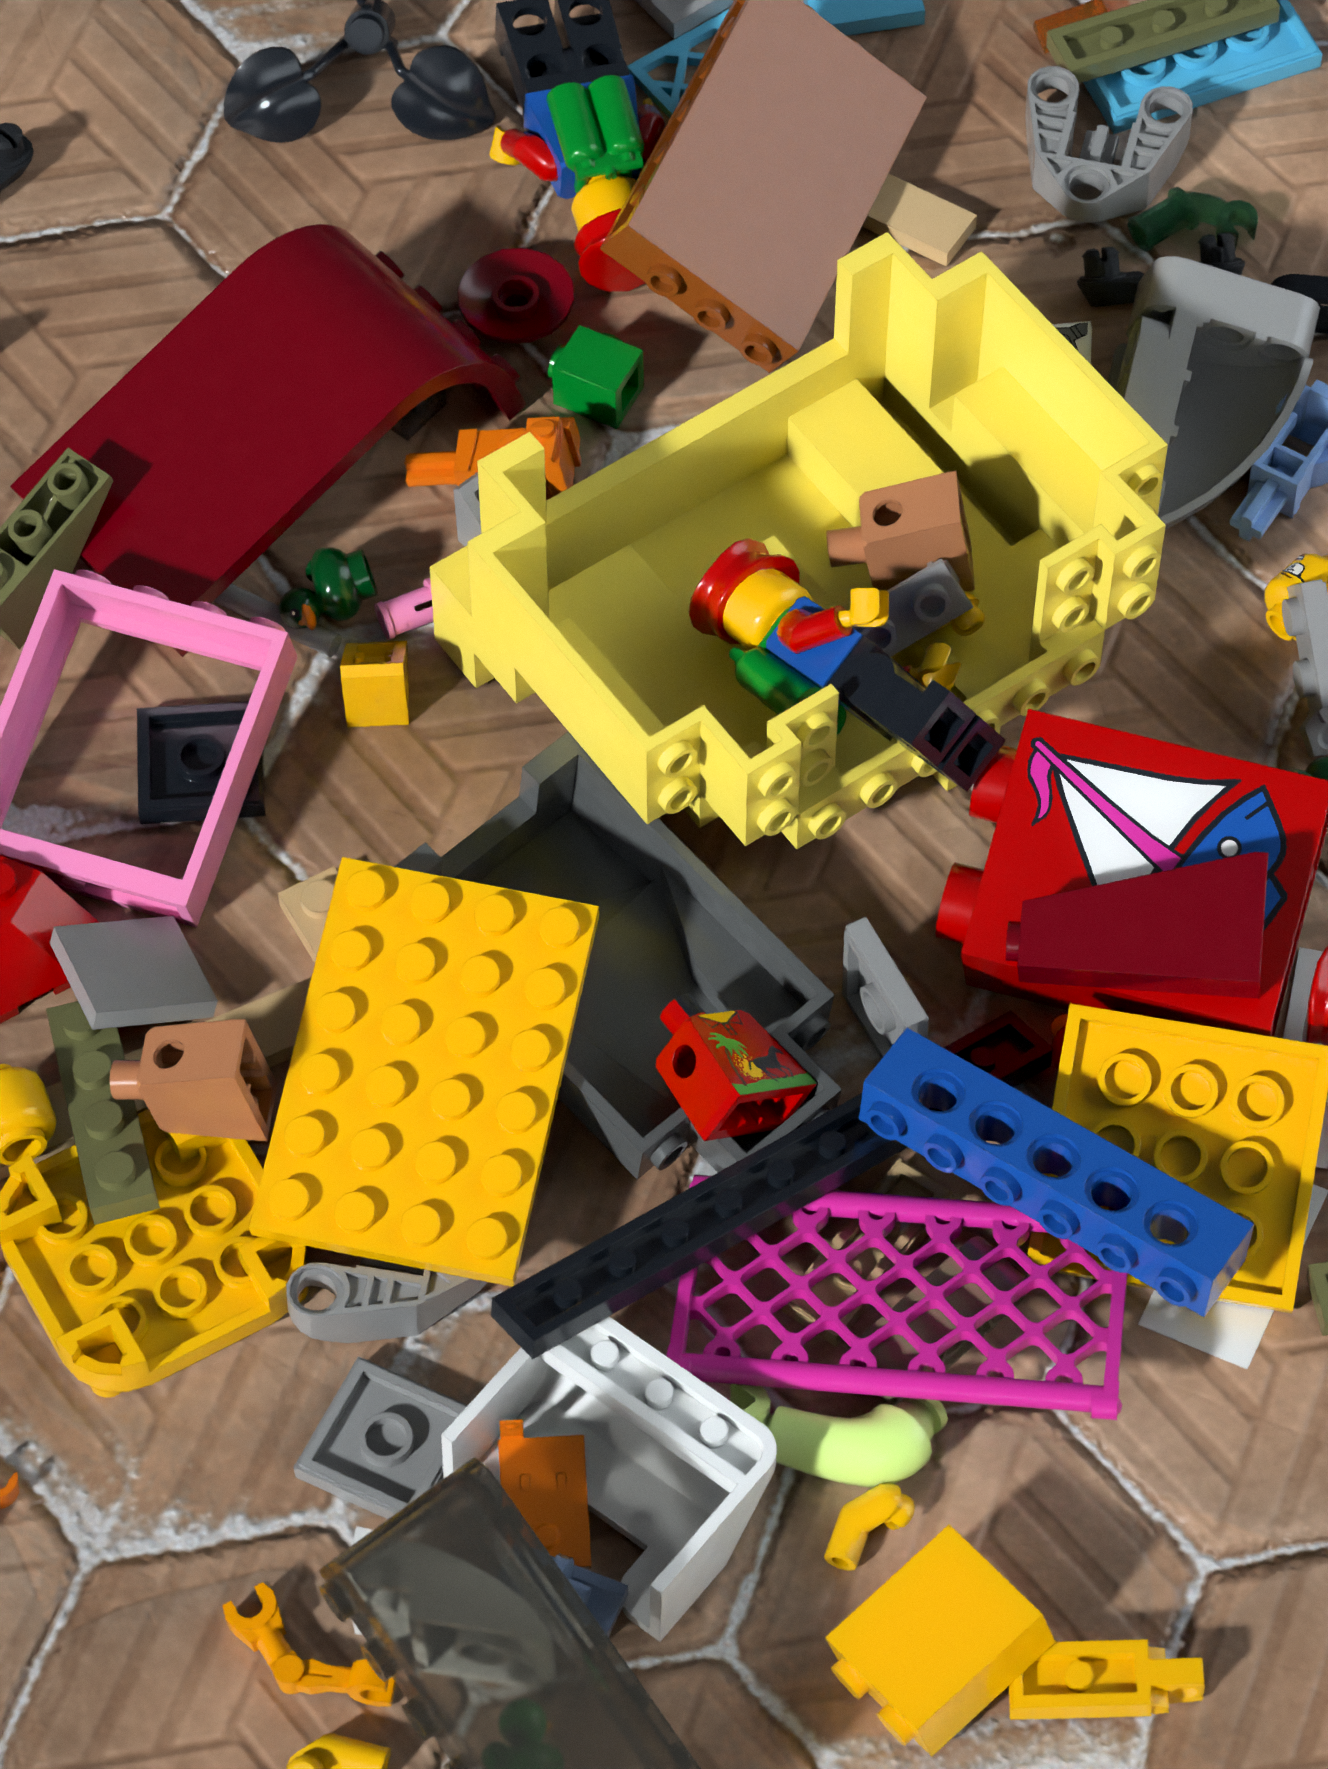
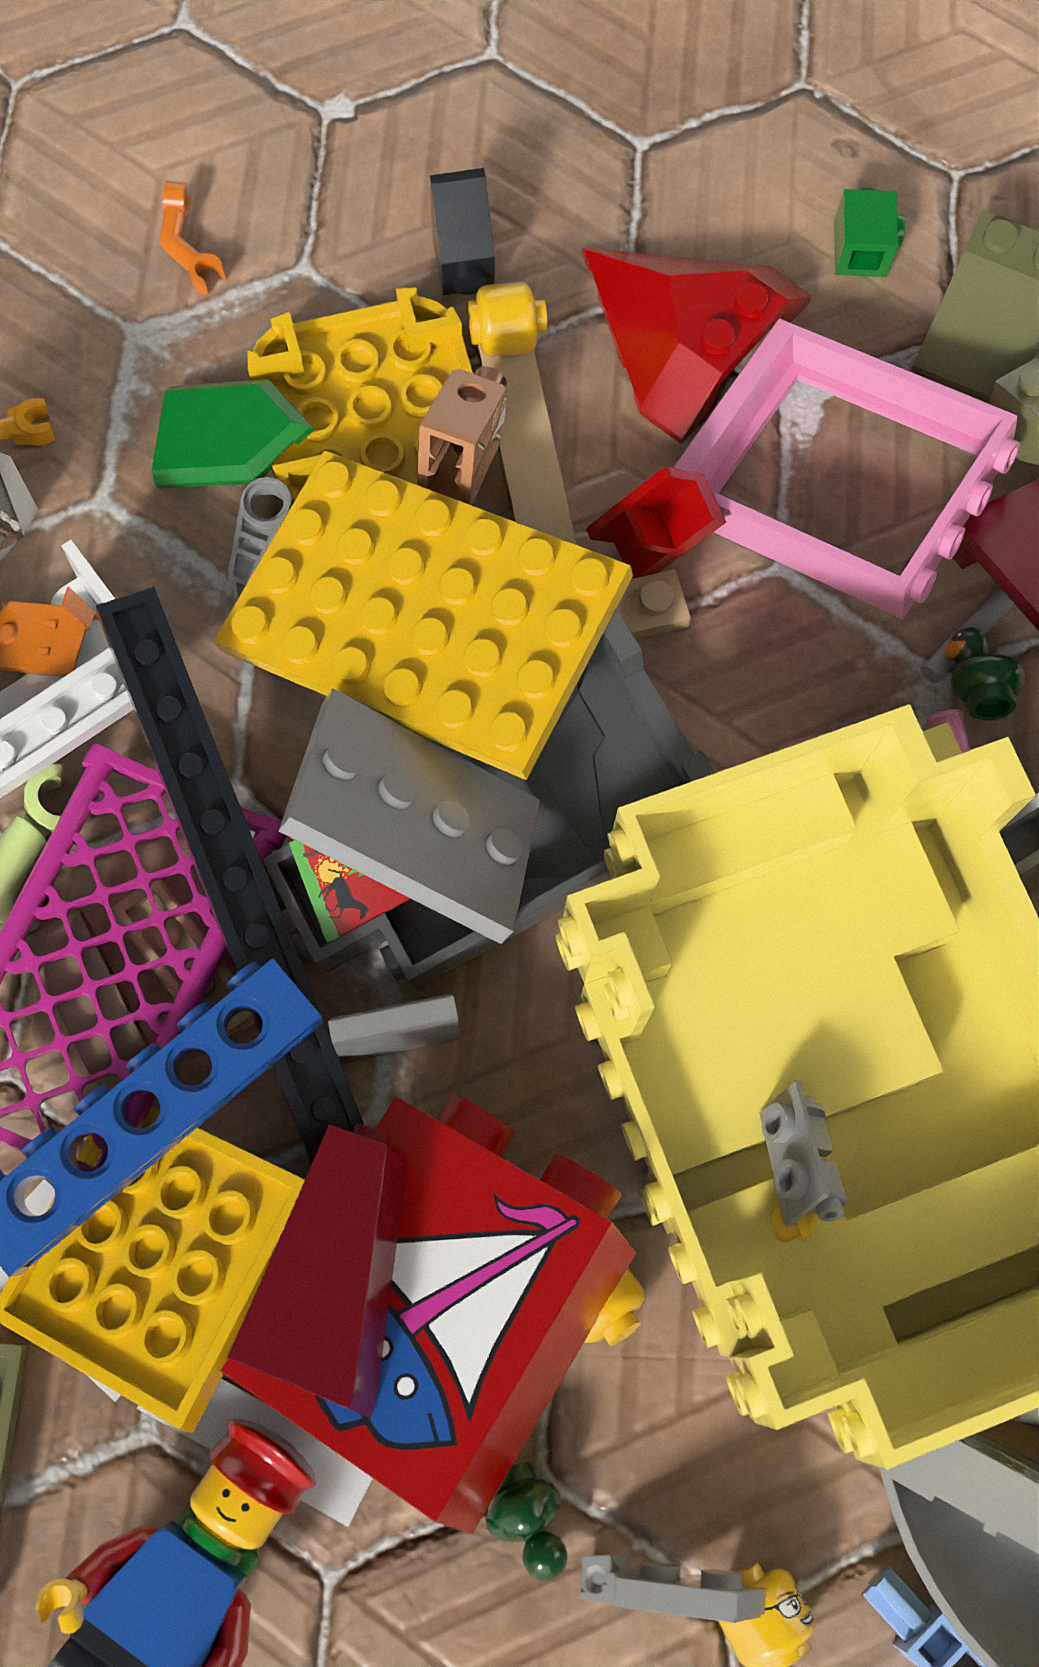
camera: 100 degrees right, 15 degrees up
olive plate [46,1001,160,1225] -> none
light grey tile [50,916,218,1030] -> none
black tile [137,701,266,824] -> none
light grey tile [294,1356,468,1532] -> none
yellow slope [340,641,409,727] -> none
piece [688,538,1006,792] -> none
nougat torso [826,471,975,591] -> none
none -> green tile [151,379,314,489]
none -> light grey plate [279,689,540,944]
none -> red panel [586,467,726,579]

